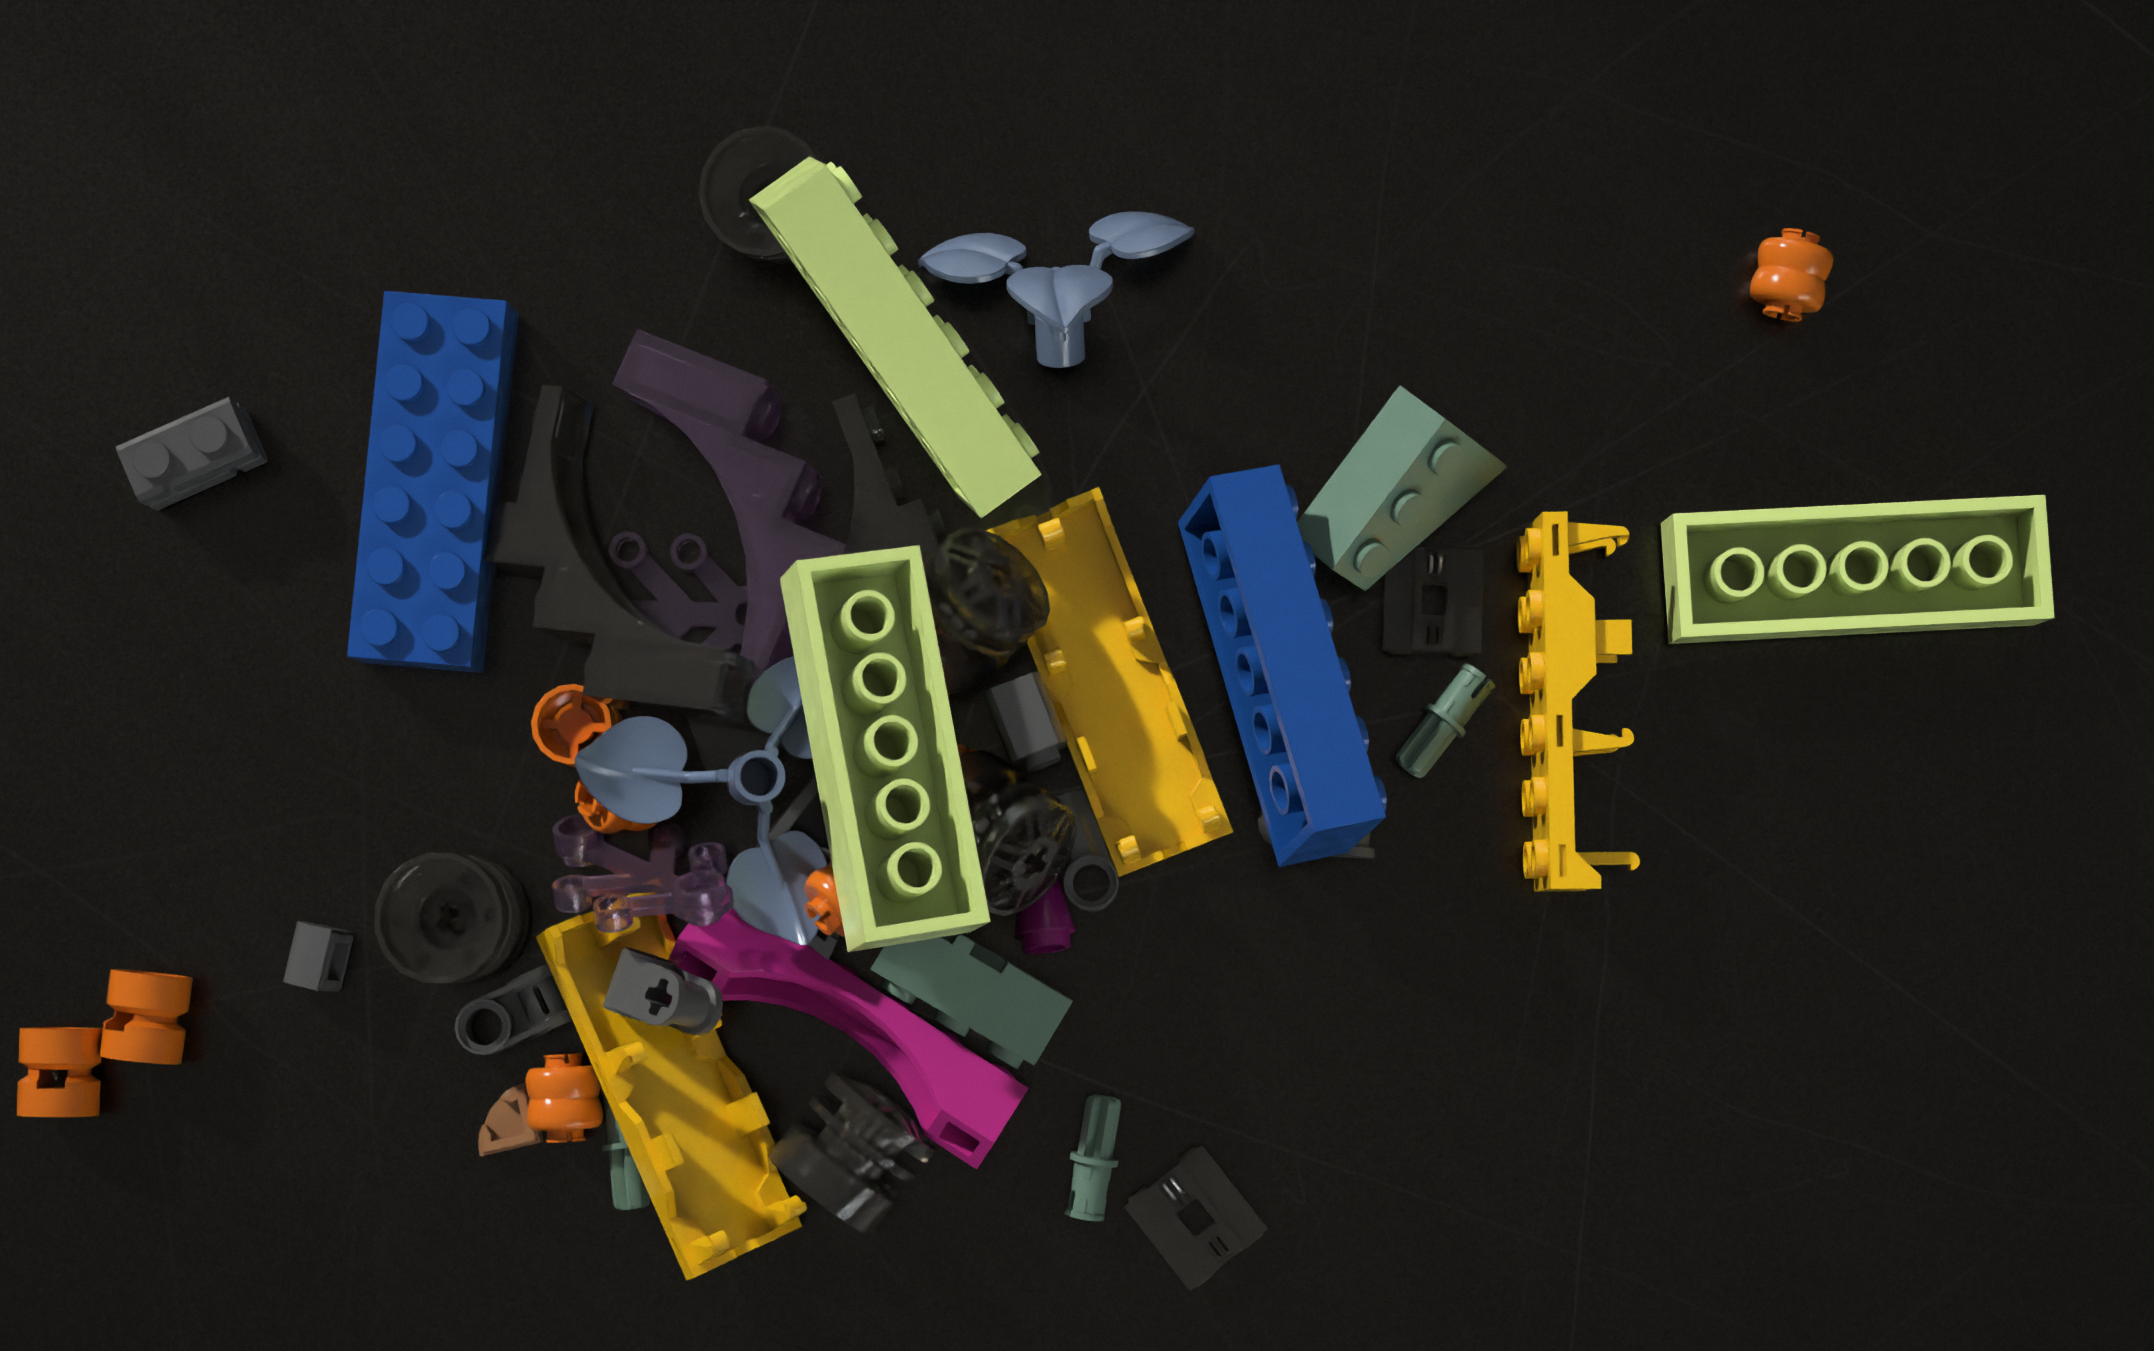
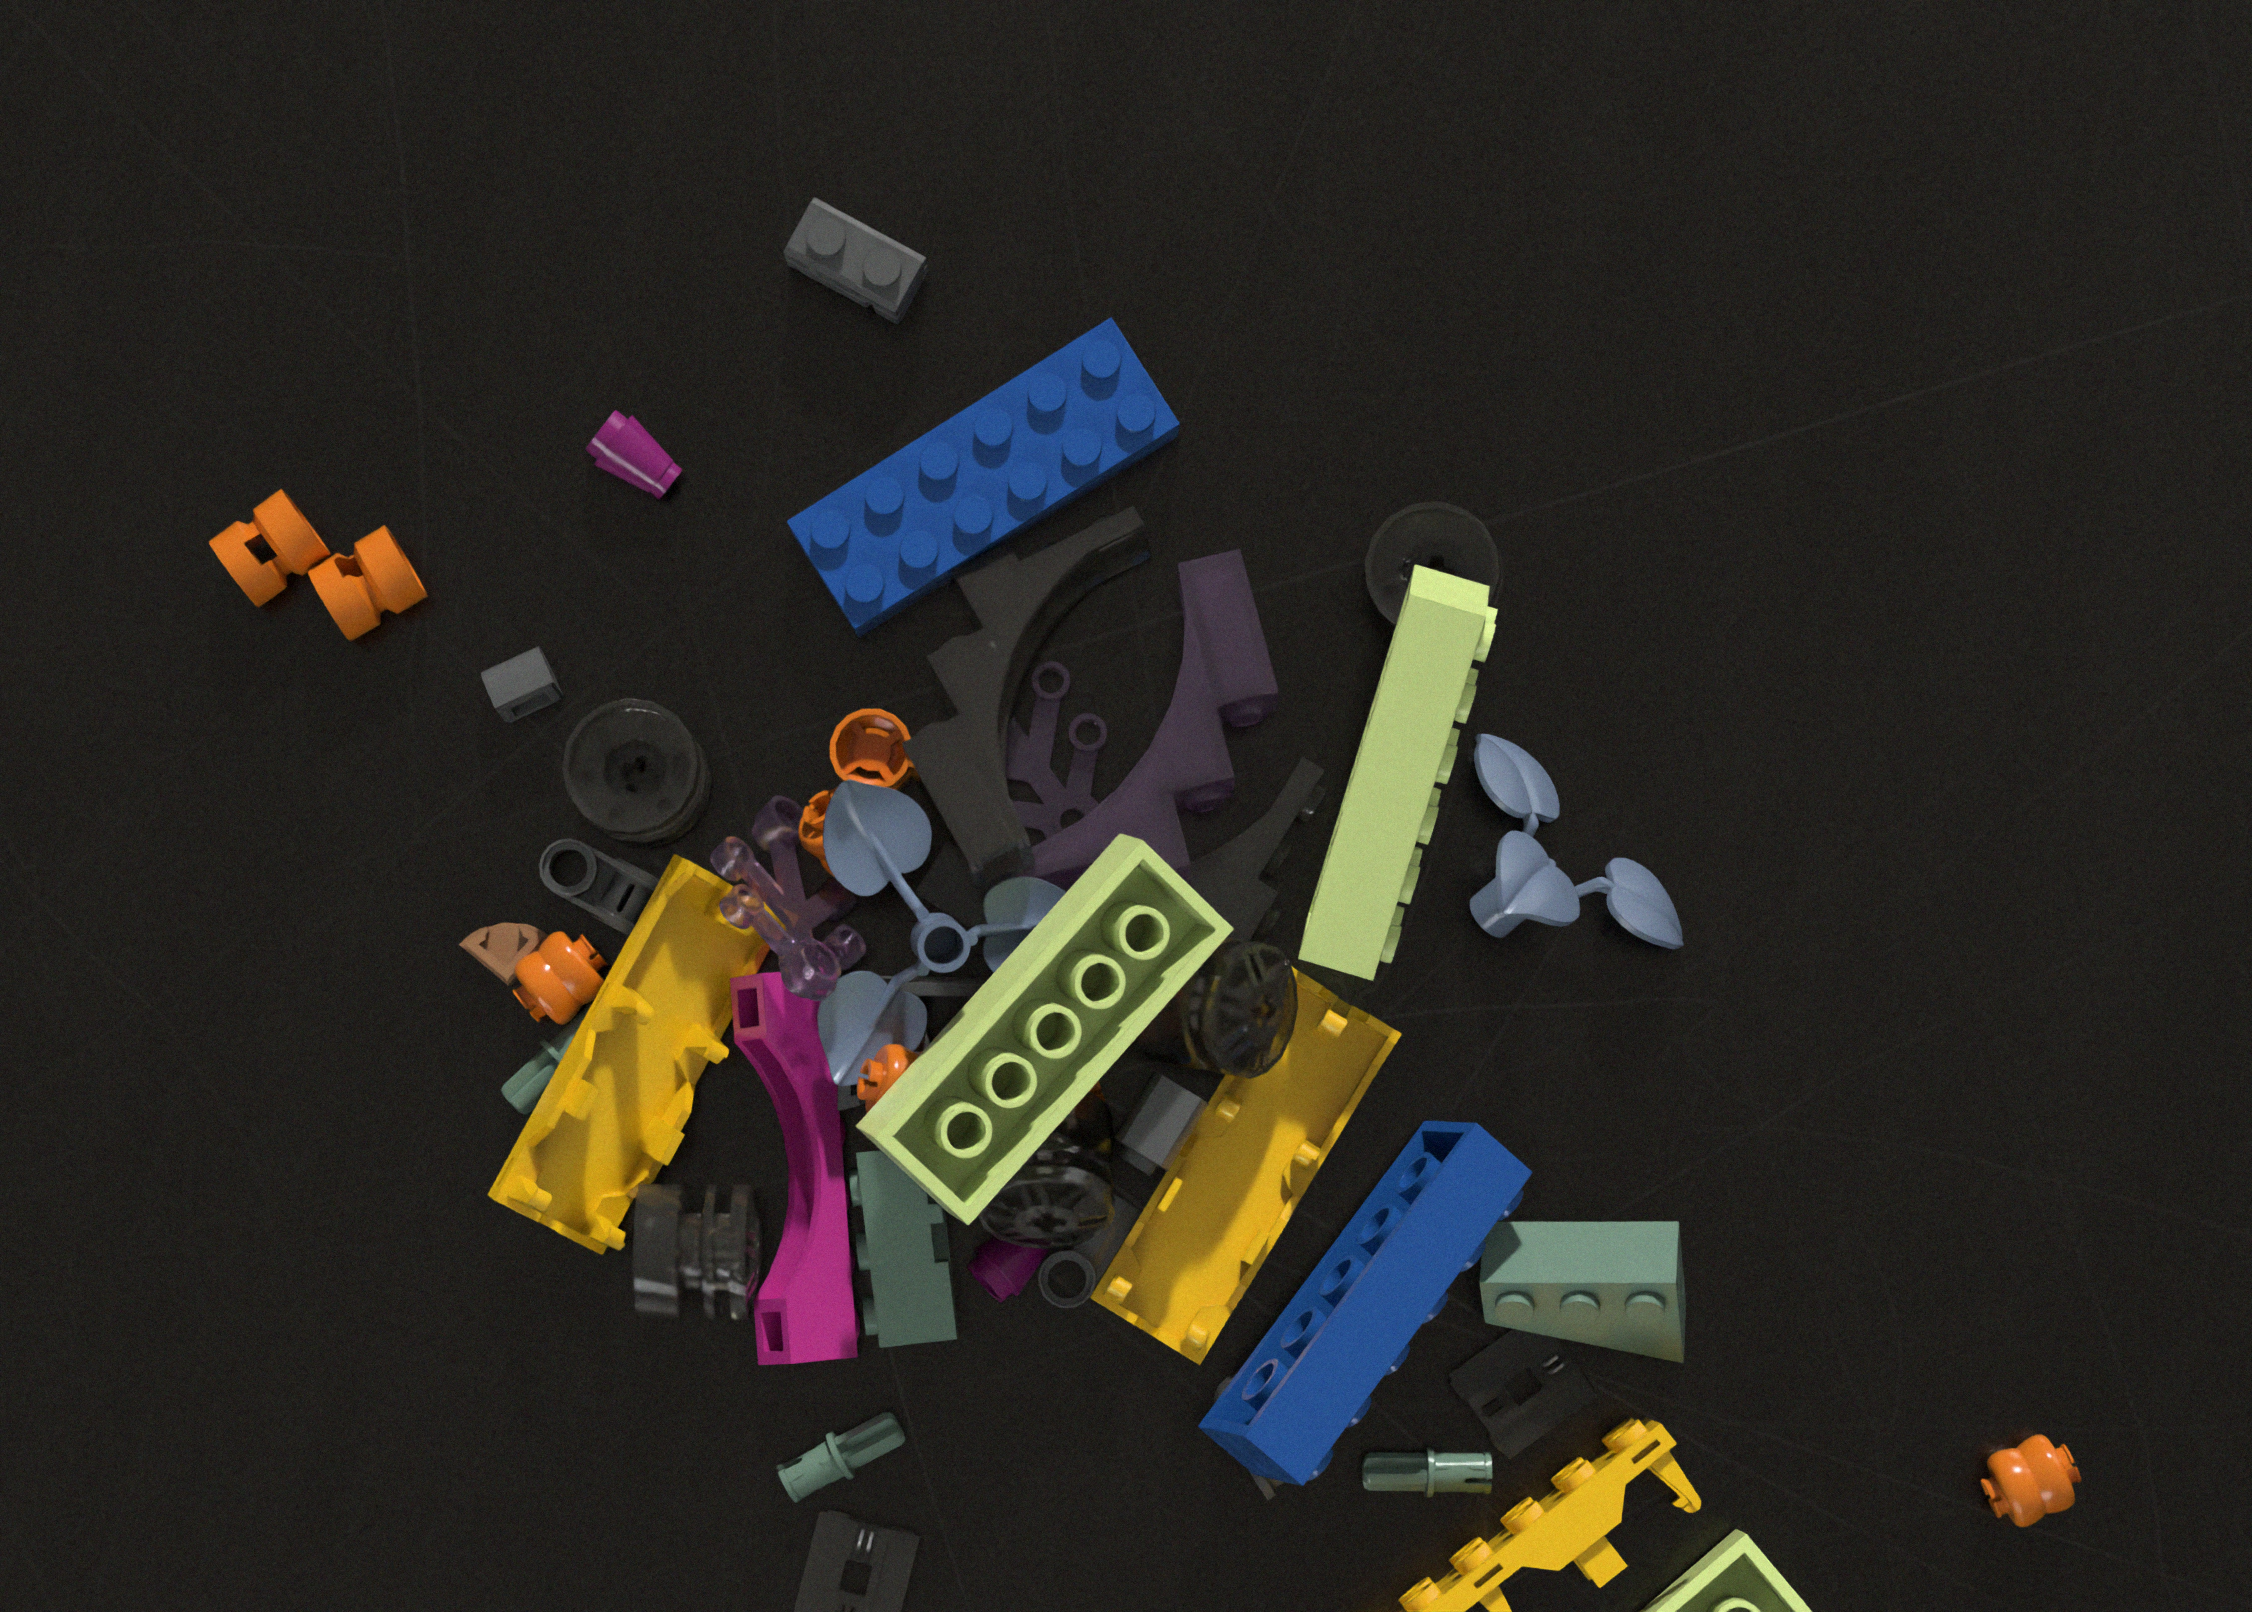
camera: 45 degrees right, 0 degrees up
dark grey piece [602,947,723,1036] -> none
none -> magenta cone [585,410,682,499]

